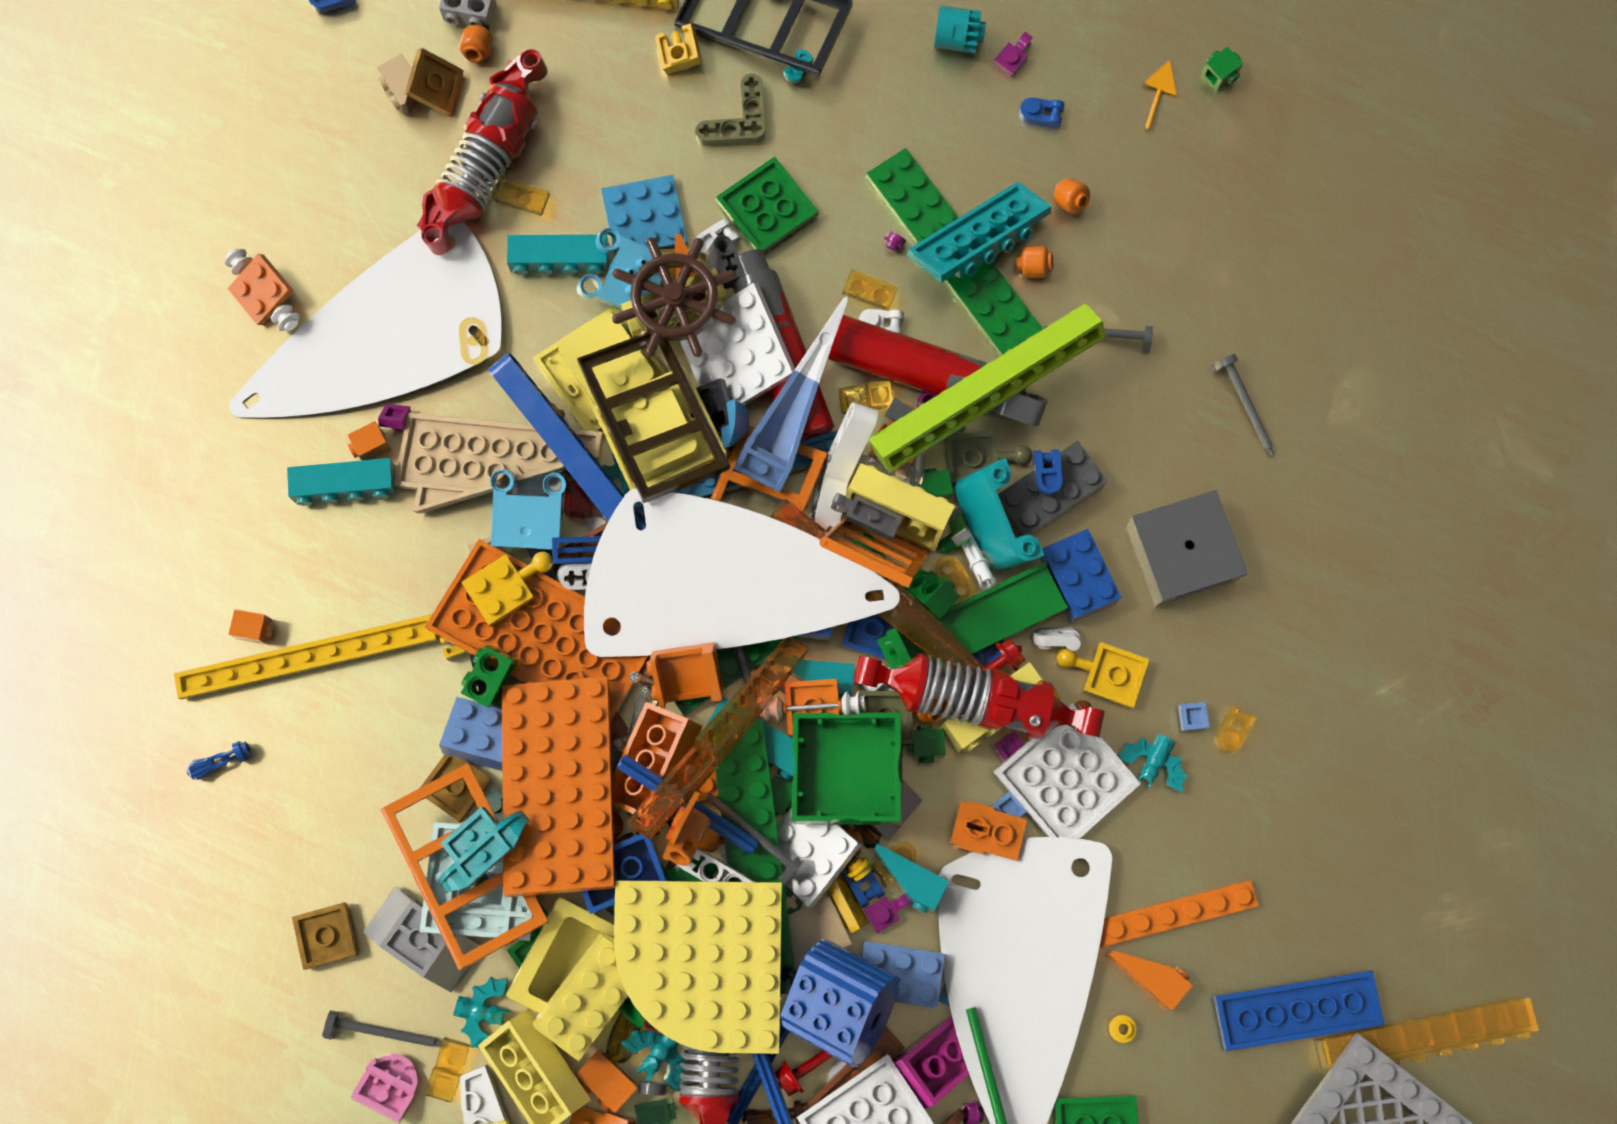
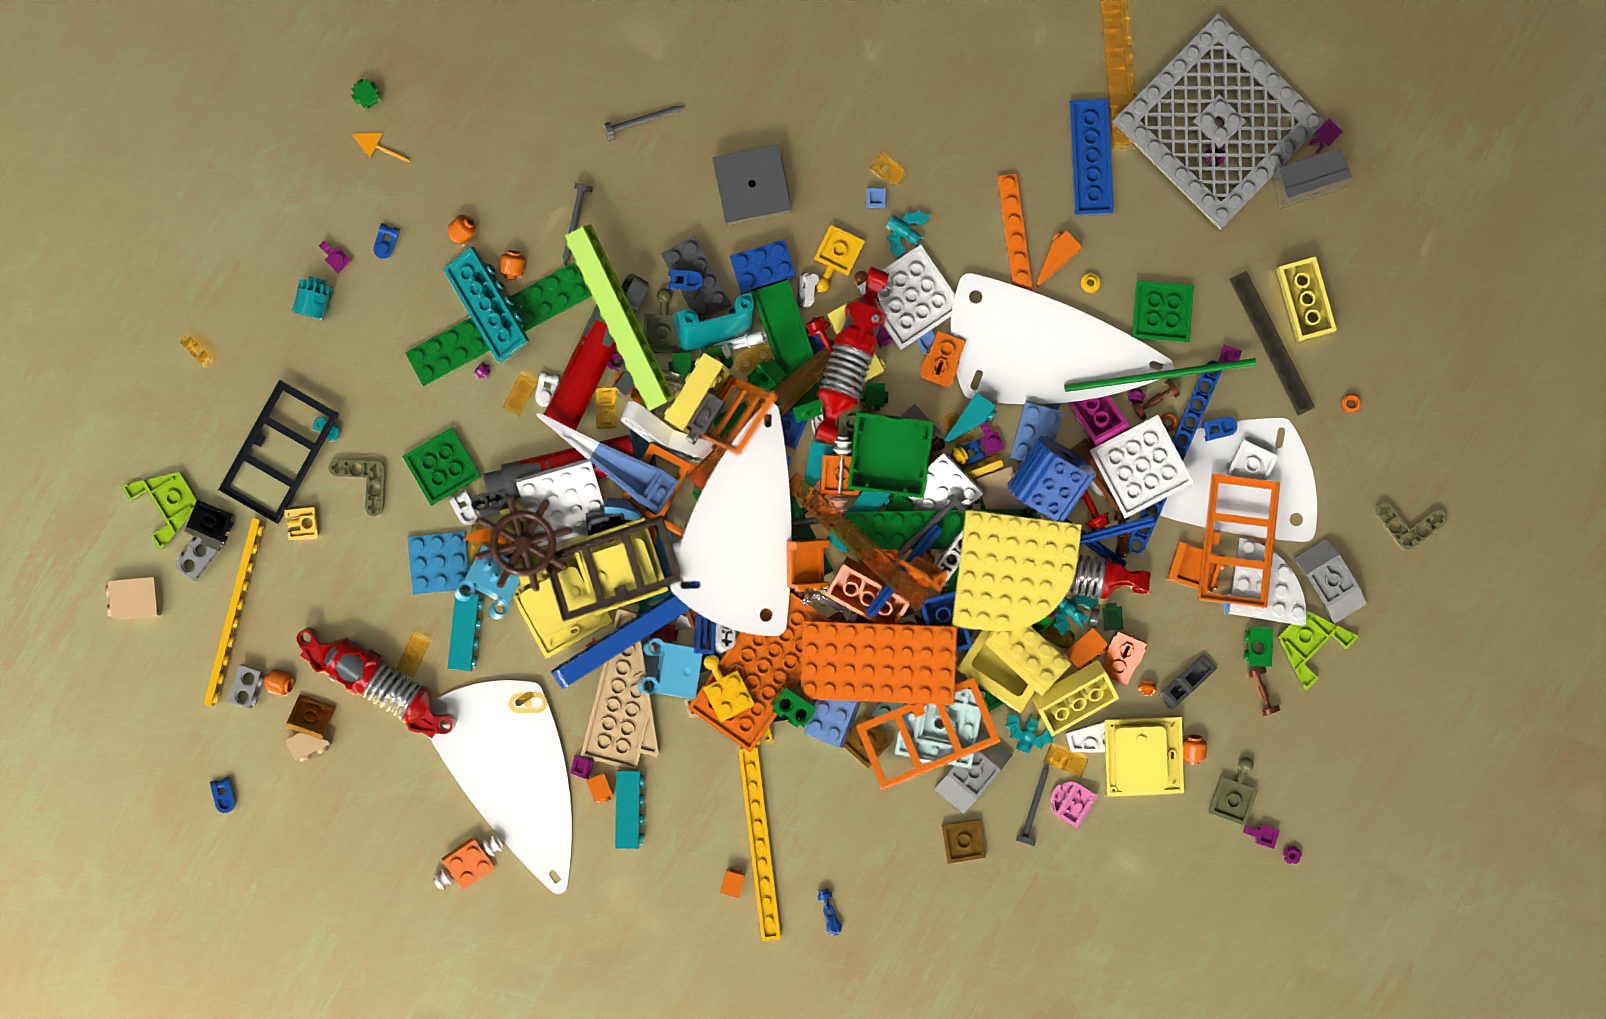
camera: 80 degrees left, 10 degrees up
teal plate [438,807,530,893] -> none

